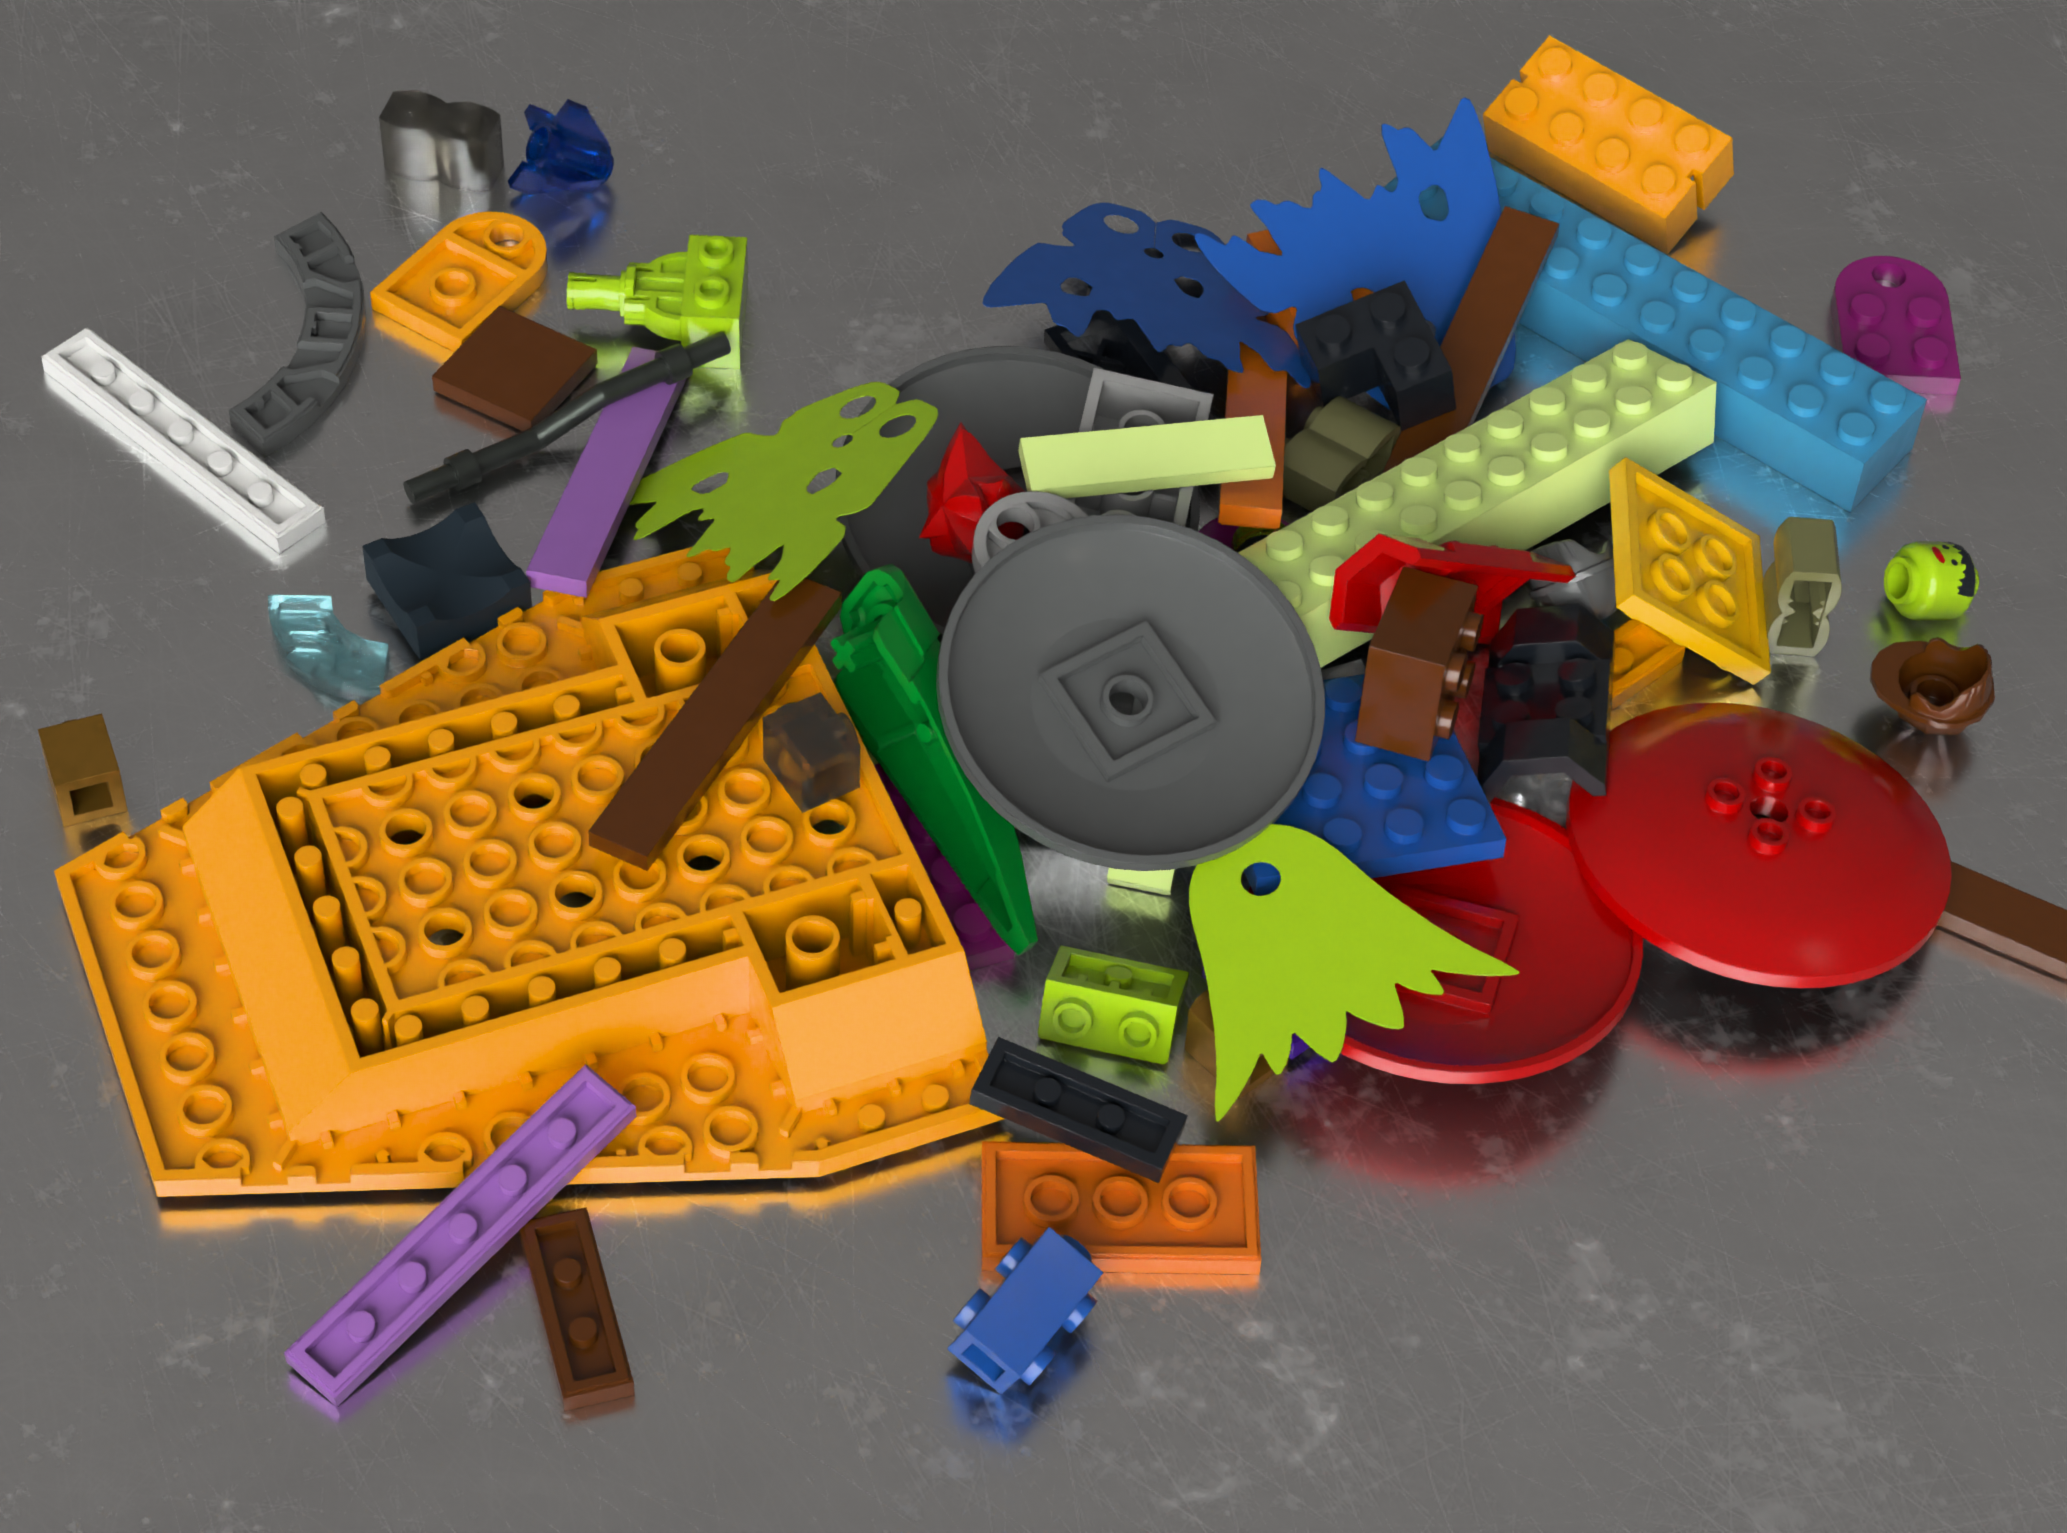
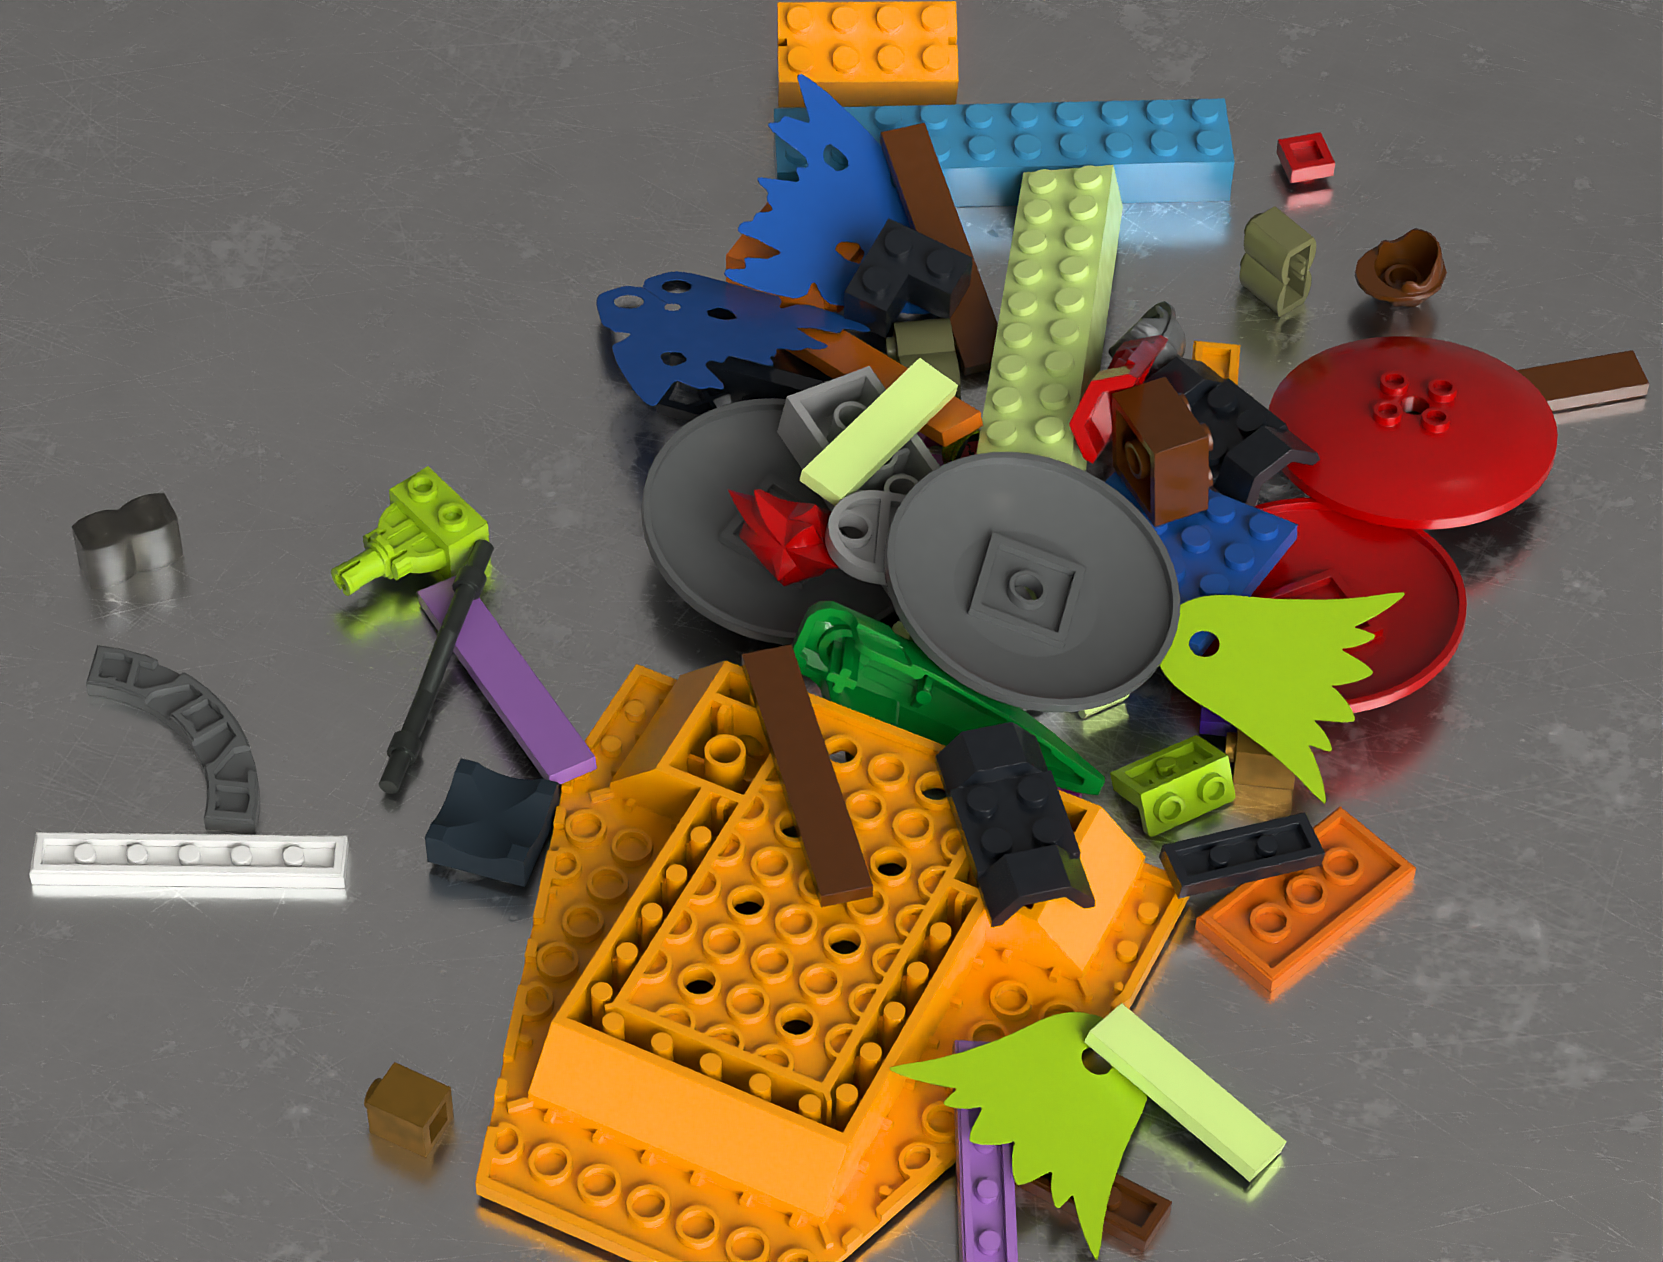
camera: 40 degrees left, 0 degrees up
clear light blue tile [268,595,390,703] -> none
light orange tile [370,211,548,352] -> none
reddish brown tile [432,306,598,431] -> none
clear blue brick [508,99,614,195] -> none
lime piece [629,382,939,601] -> none
clear smoke brick [763,692,860,813] -> none
blue brick [947,1227,1103,1395] -> none
yellow plate [1609,457,1771,685] -> none
magenta plate [1831,256,1961,395] -> none
lime head [1884,541,1979,620] -> none
none -> lime piece [890,1012,1148,1260]
none -> black piece [935,722,1095,927]
none -> yellowish green tile [1084,1003,1287,1182]
none -> red plate [1276,132,1335,183]

